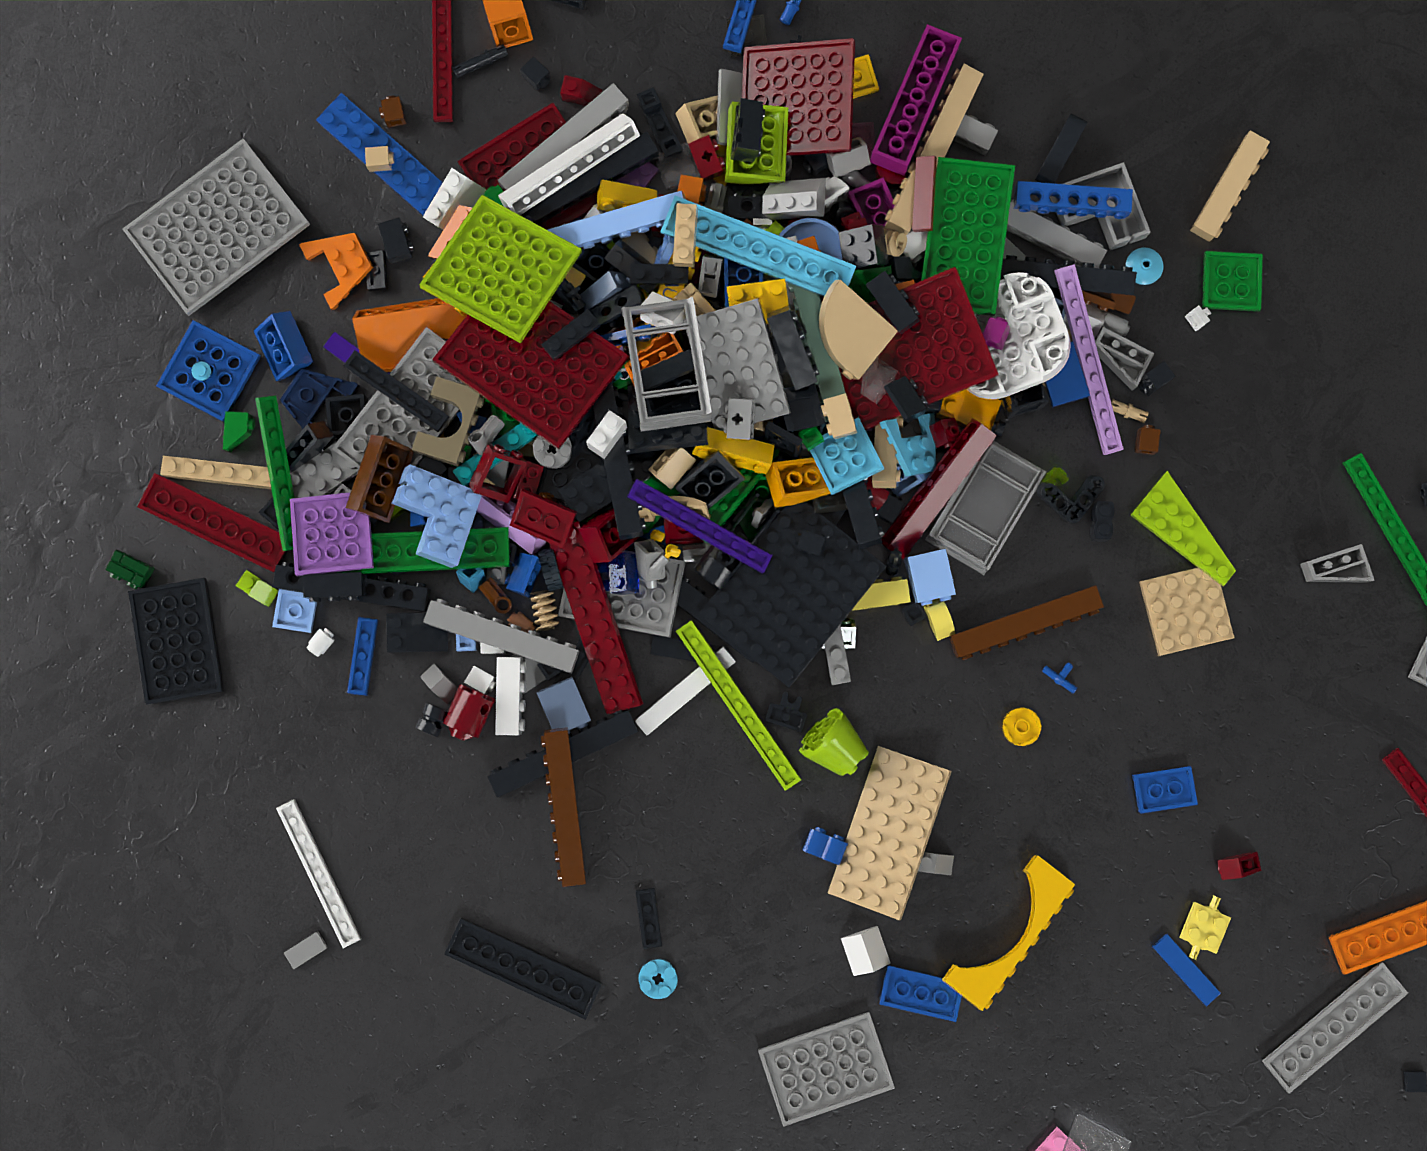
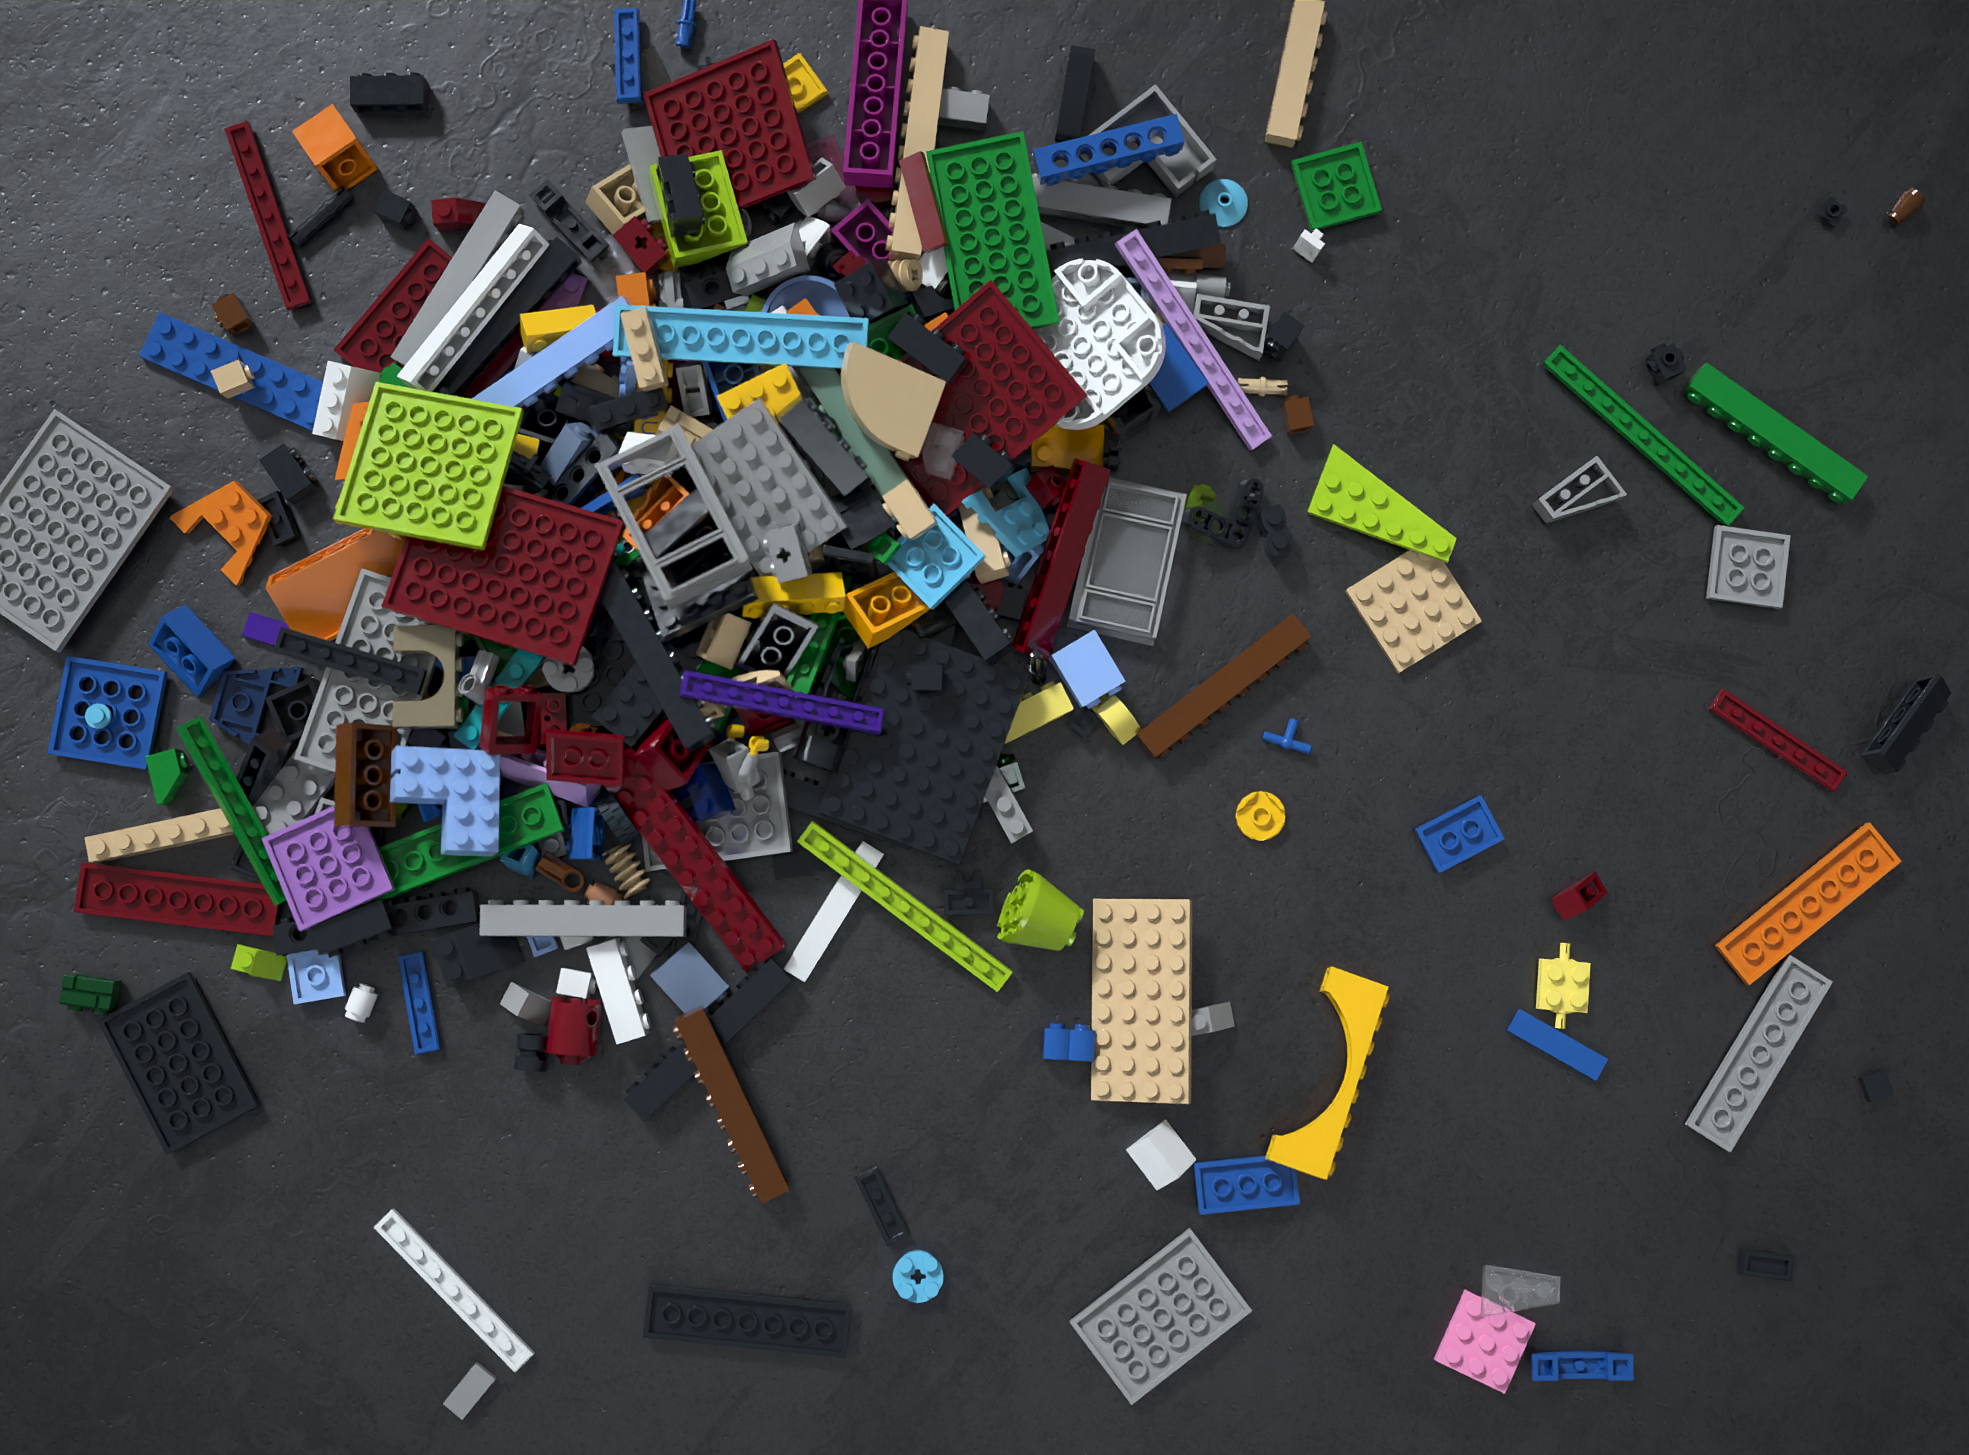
camera: 25 degrees left, 0 degrees up
black plate [541,309,600,361] -> none
white brick [586,410,627,459] -> none
magenta brick [983,317,1011,350] -> none

